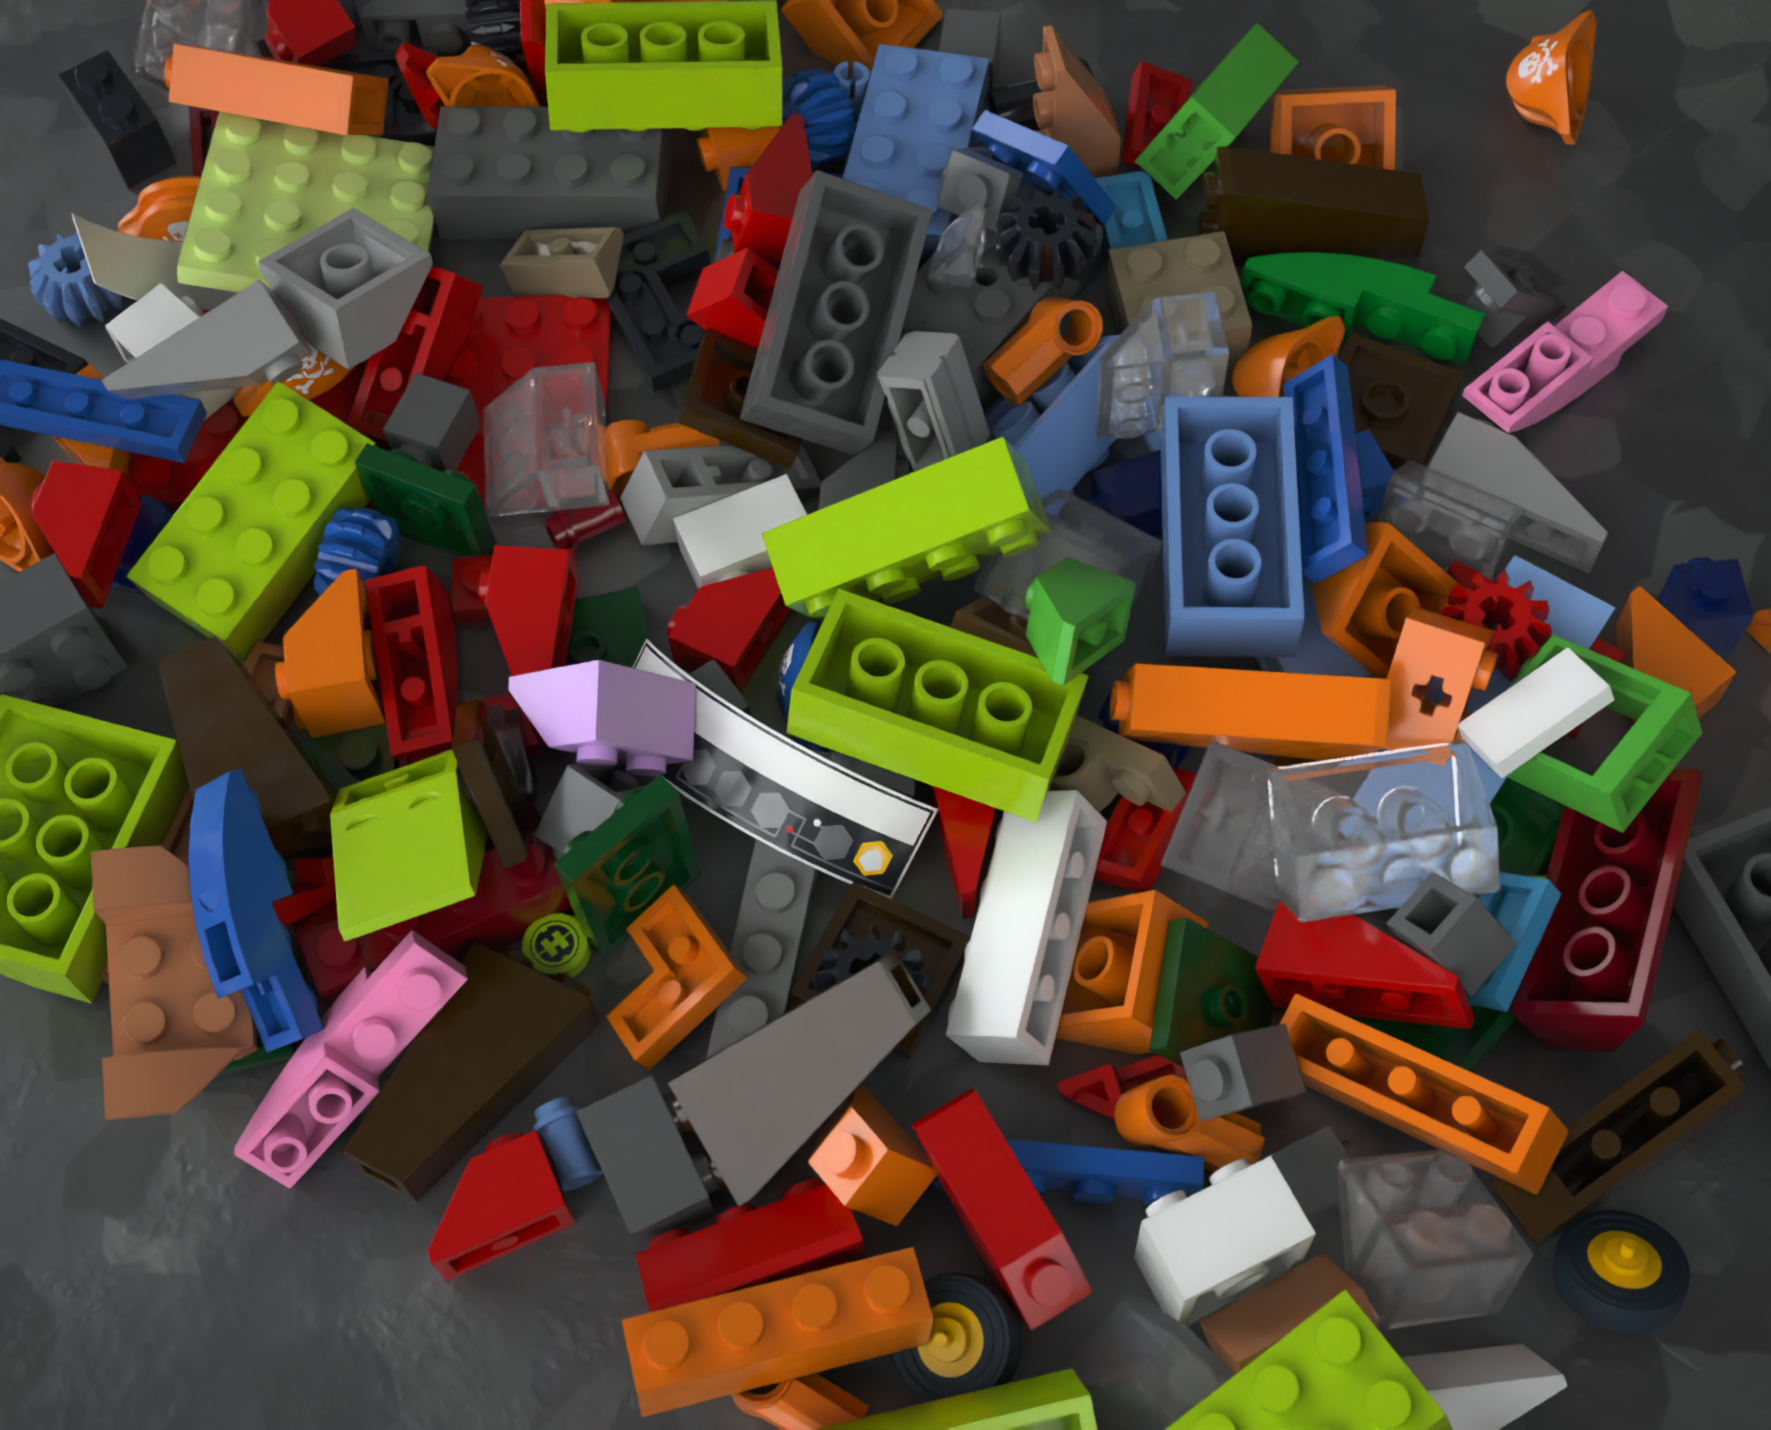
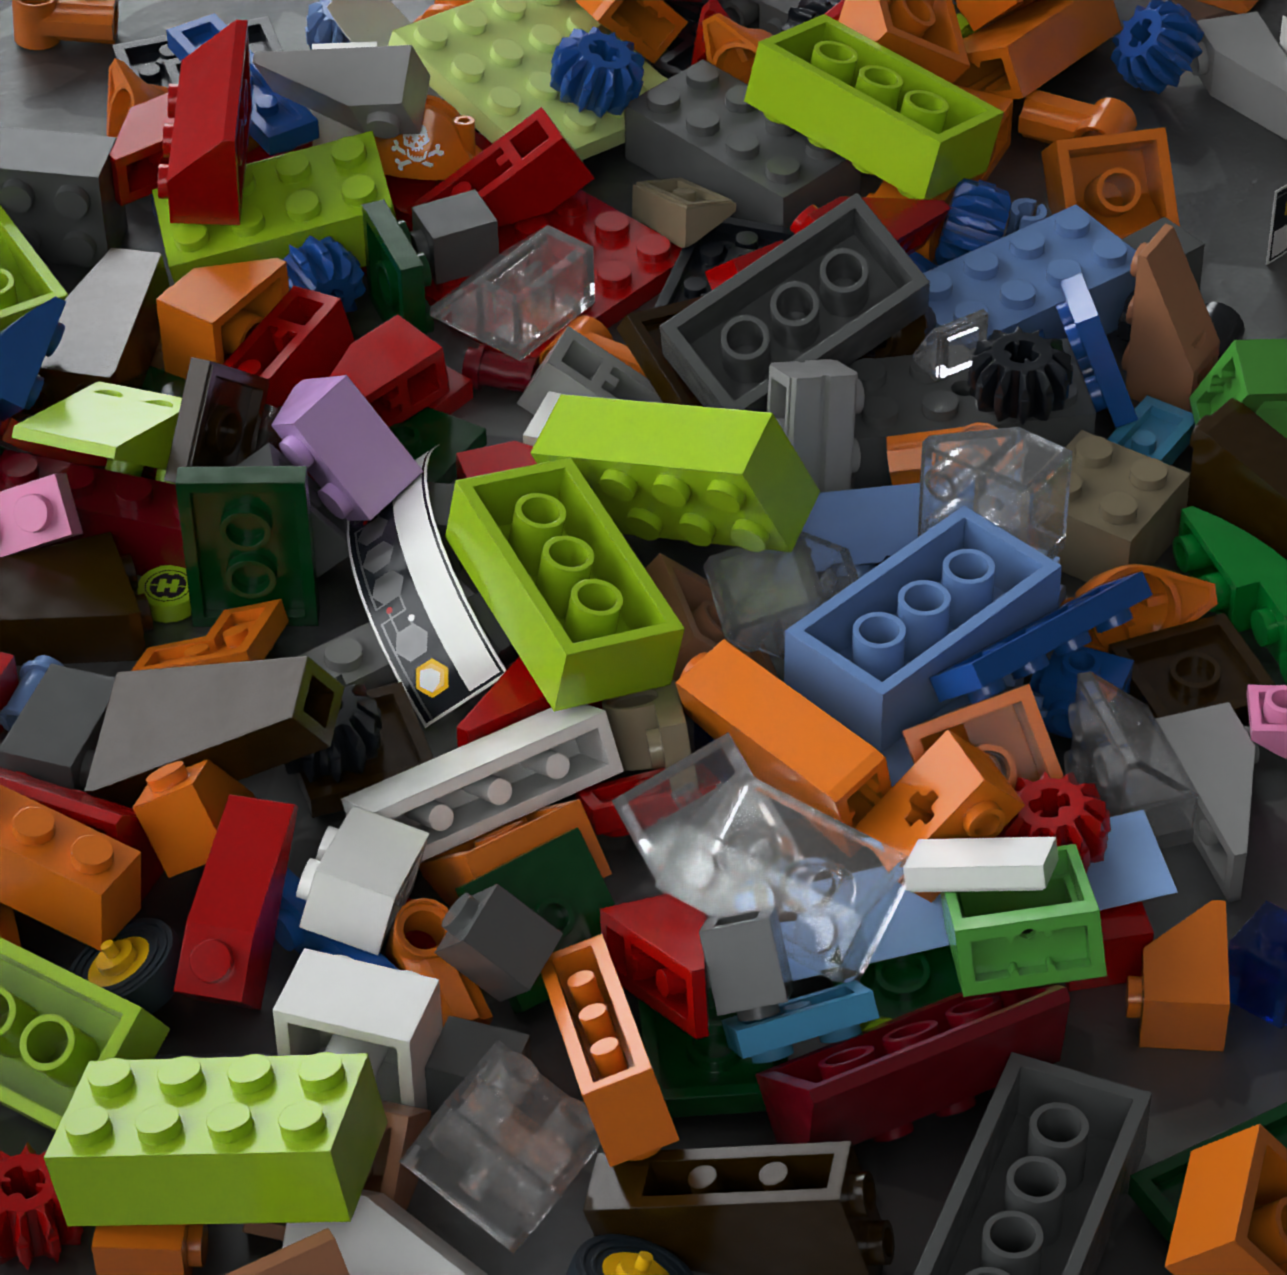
camera: 40 degrees right, 20 degrees down
light grey slope [258,208,433,370] -> none
dark grey bracket [938,146,1023,231] -> none
bright green slope [1025,556,1136,686] -> none
none -> red slope [158,19,252,225]
none -> white brick [296,806,430,955]
none -> blue gear [550,26,645,118]

